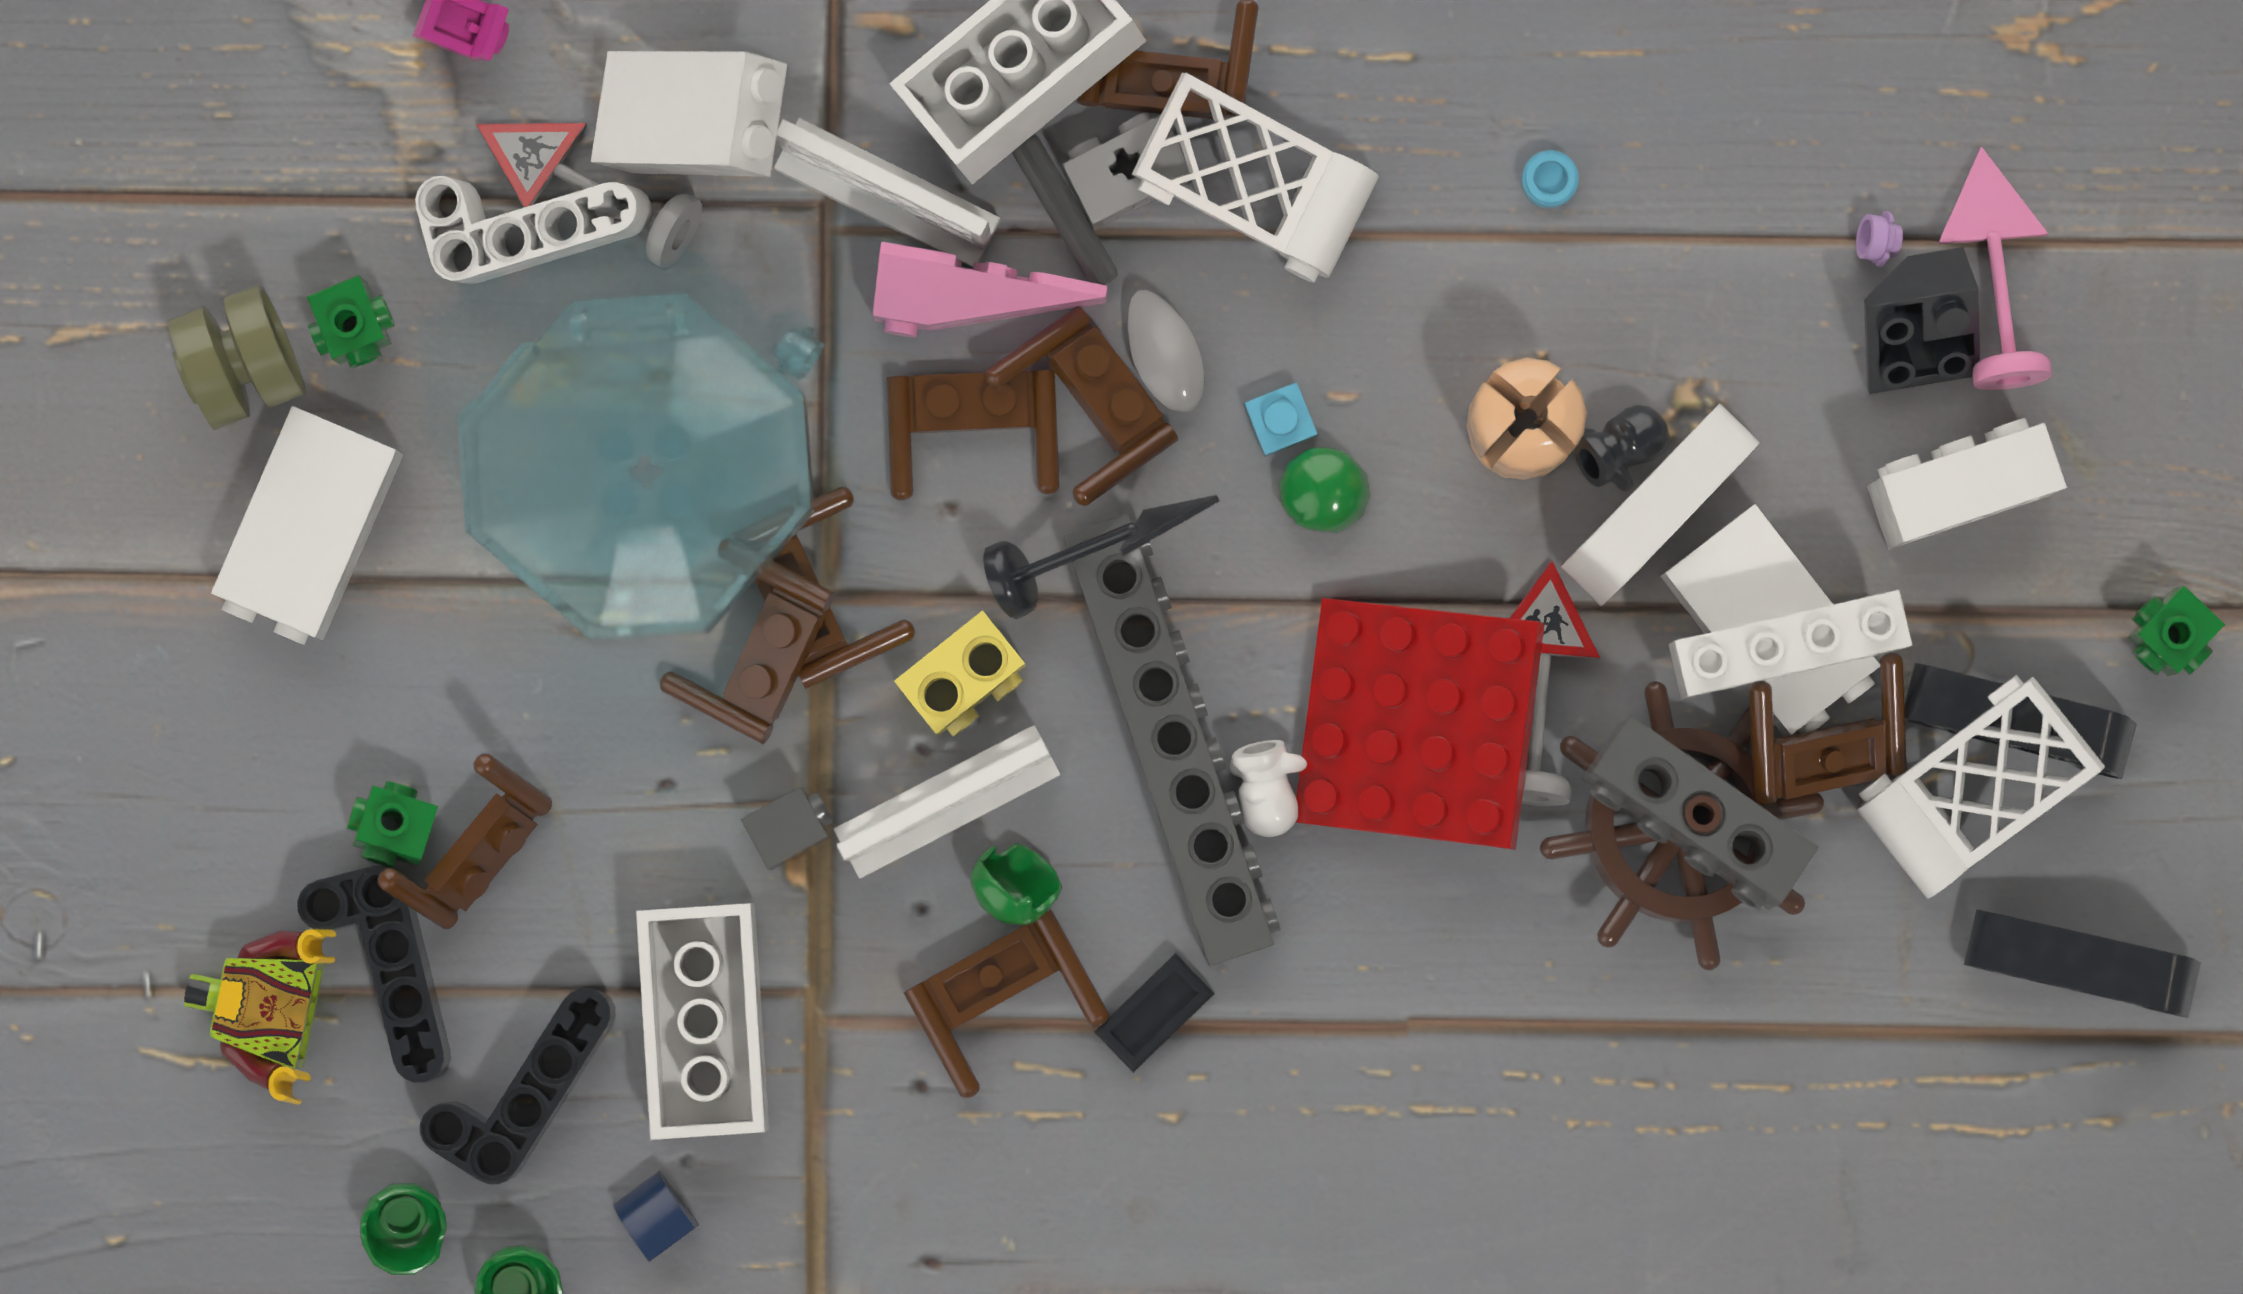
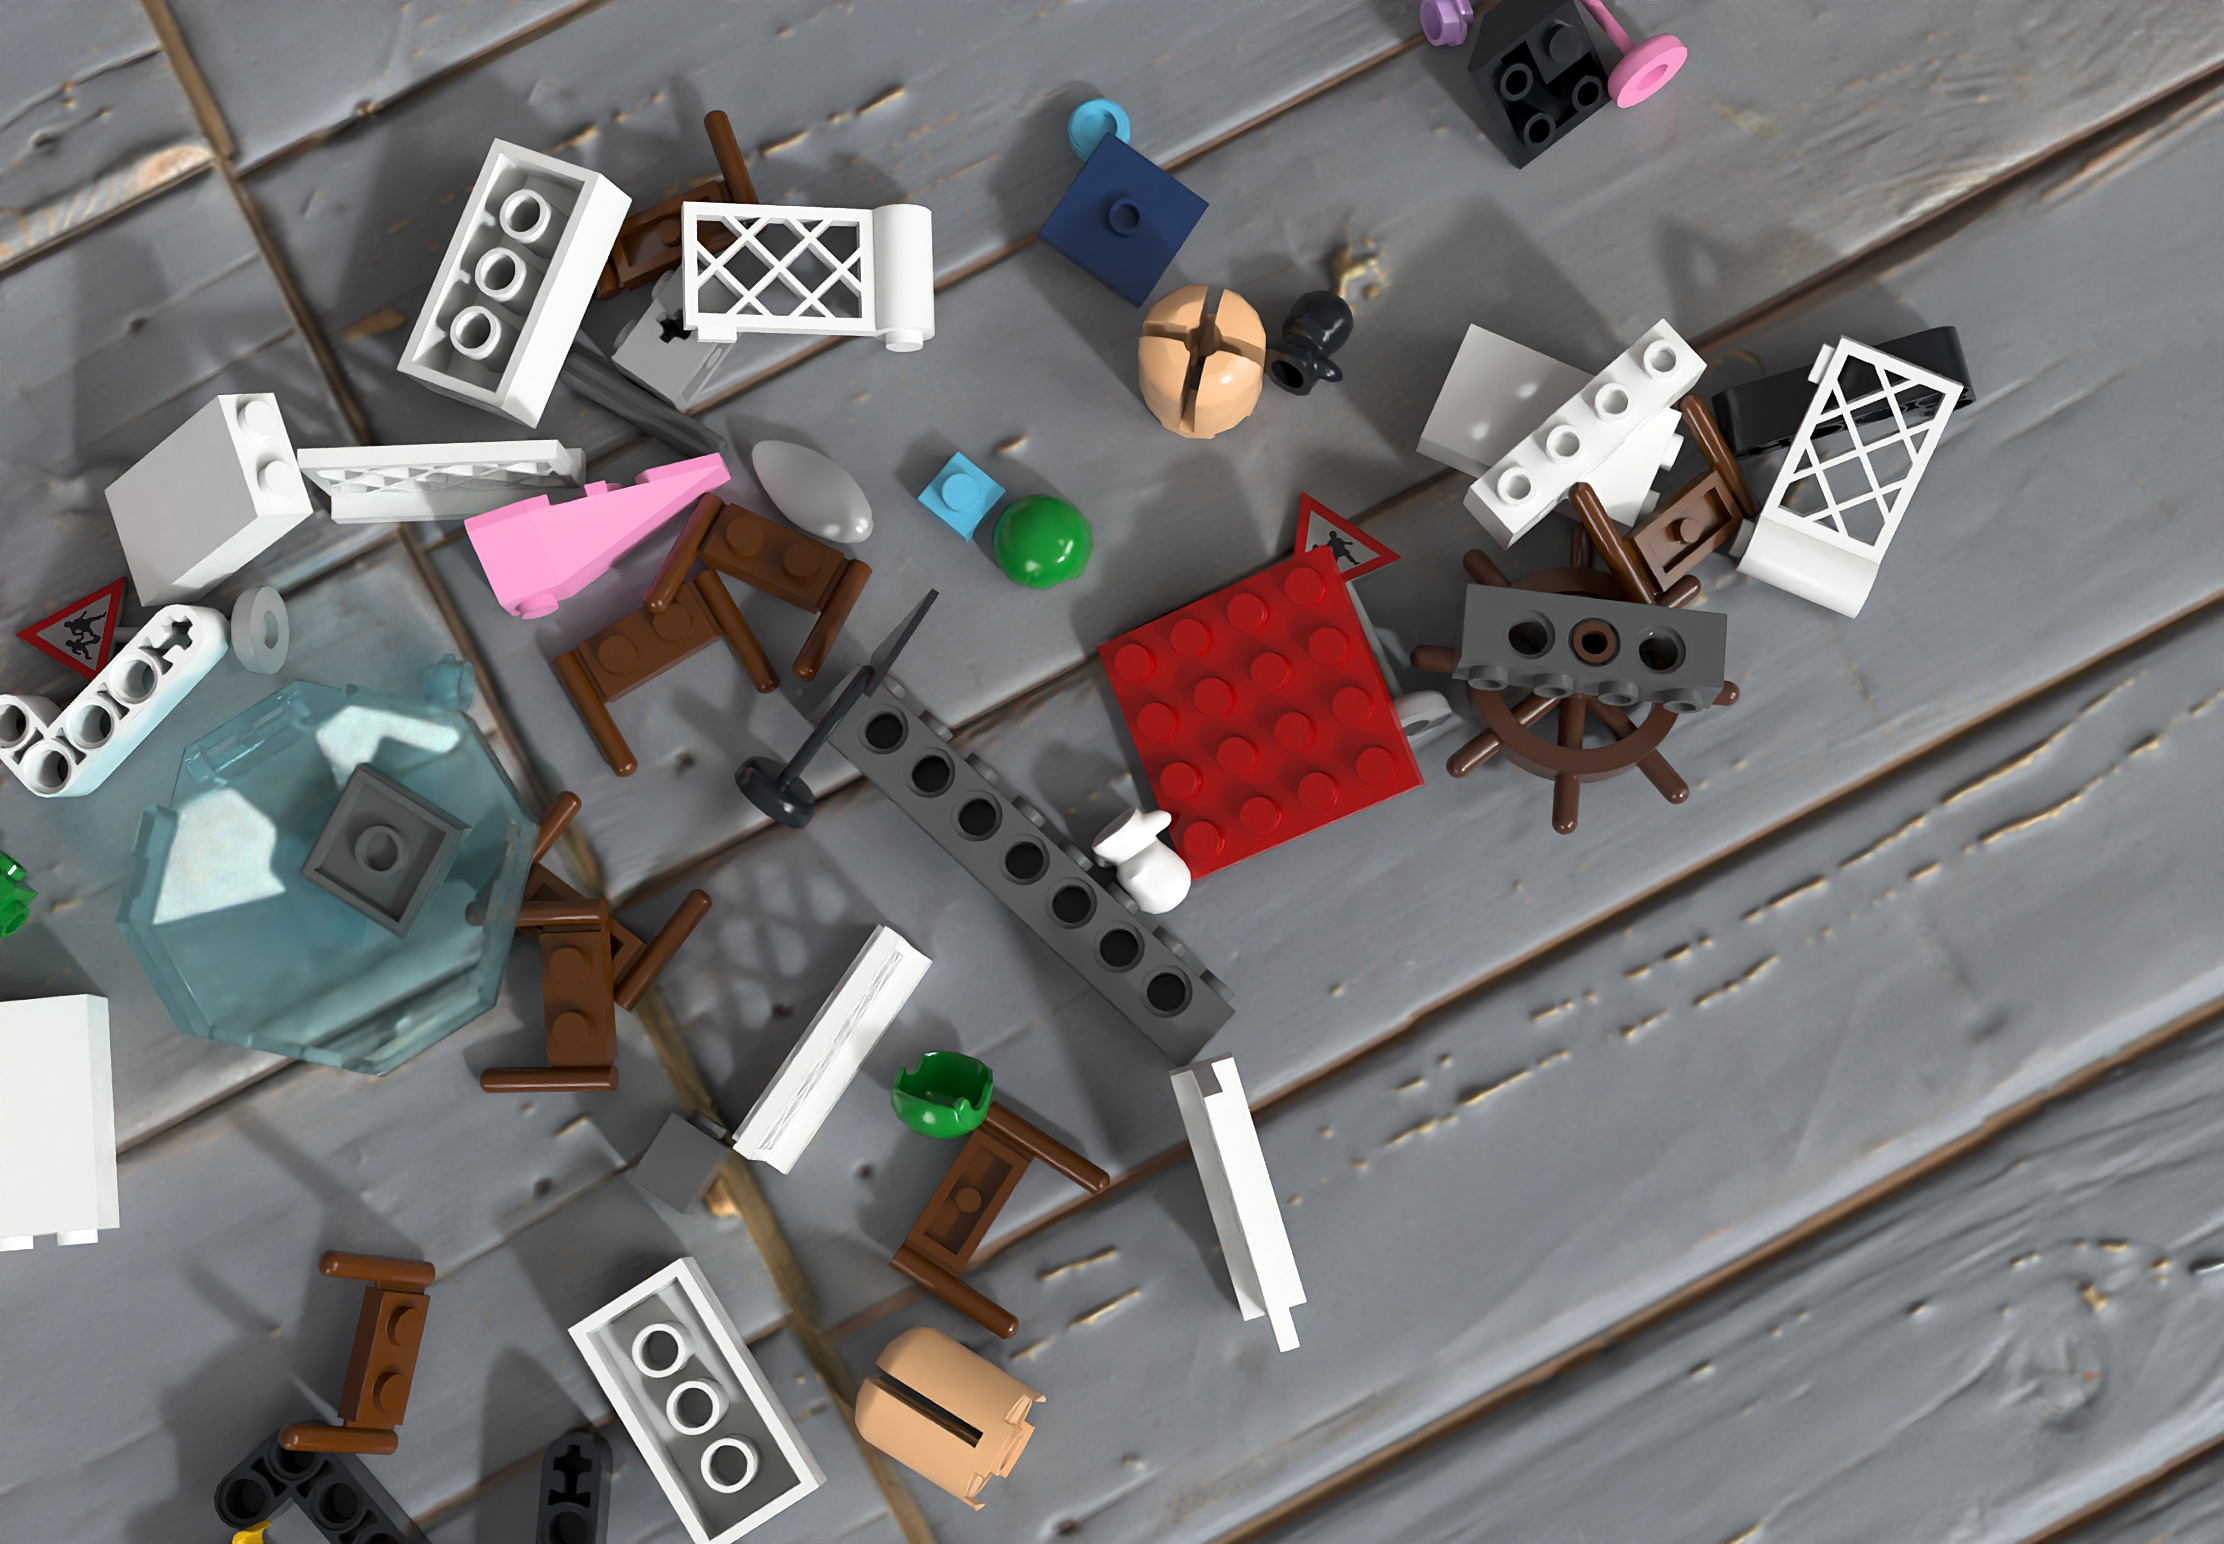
camera: 25 degrees left, 5 degrees down
green brick [346,781,438,867] -> none
light yellow brick [894,610,1026,737] -> none
black tile [1094,953,1214,1073] -> none
white beam [1560,403,1760,606] -> none
white brick [1867,418,2067,550] -> none
black beam [1964,909,2201,1018] -> none
green brick [2127,585,2225,676] -> none
none -> dark grey plate [298,762,473,940]
none -> light nougat cylinder [855,1326,1046,1511]
none -> dark blue plate [1036,131,1209,308]
none -> white fence [1168,1052,1307,1352]

